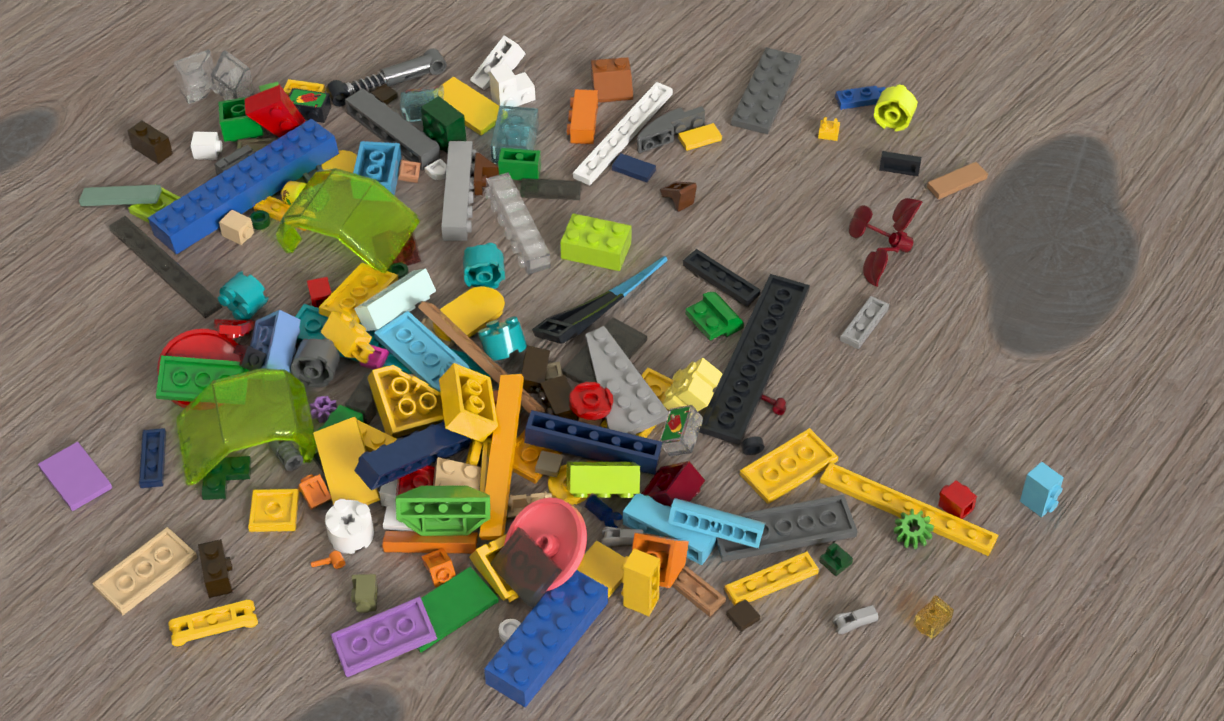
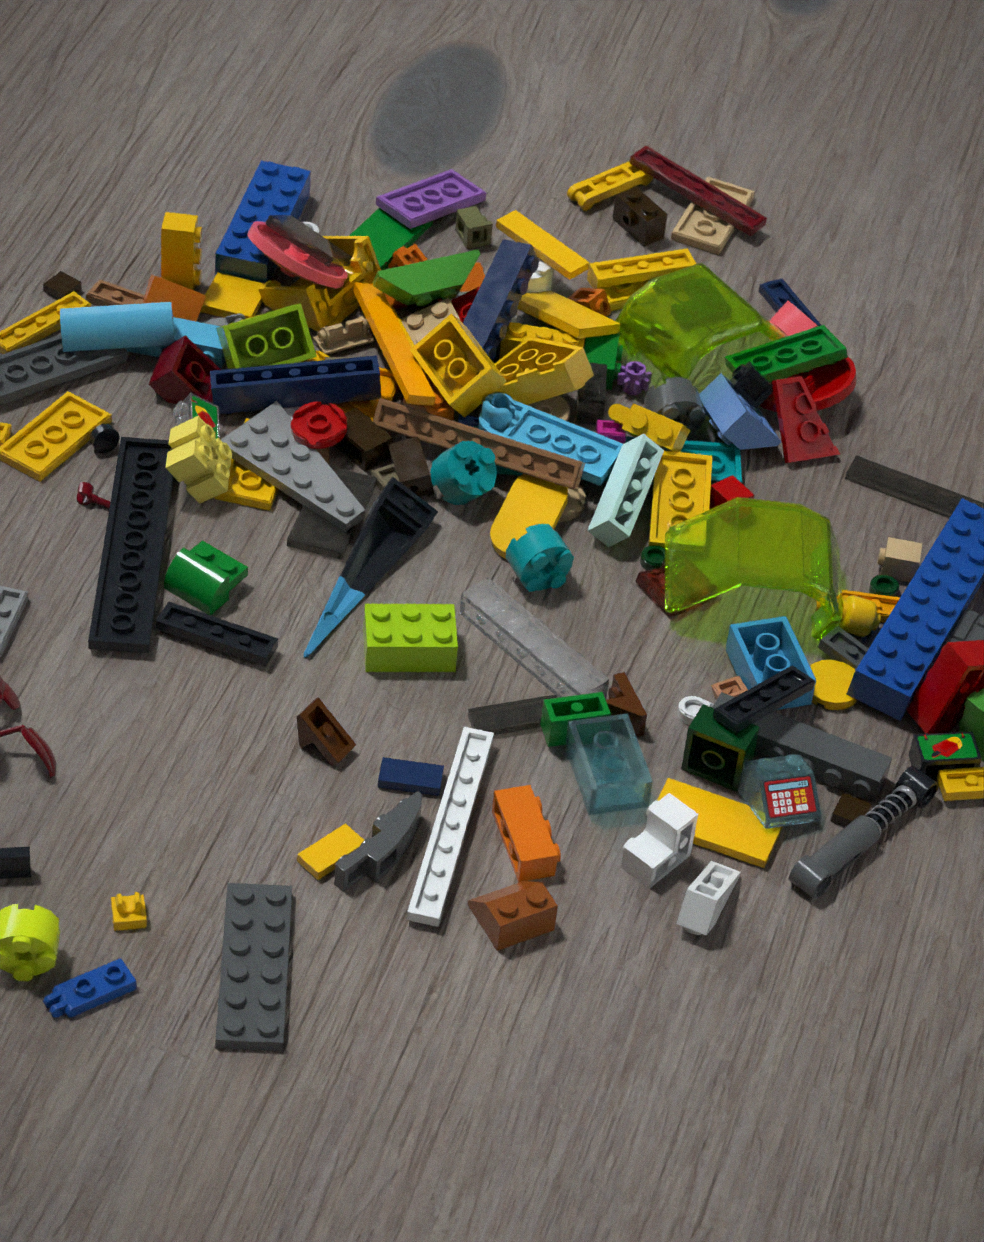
camera: 155 degrees right, 5 degrees down
medium lavender tile [38,442,112,511] -> none
teal brick [217,271,269,320] -> none
light grey brick [442,141,477,241] -> none
none -> yellow tile [496,210,589,280]
none -> yellow plate [588,248,697,288]
none -> dark red tile [629,146,767,236]
none -> black tile [712,666,815,733]
none -> coral slope [770,301,818,336]

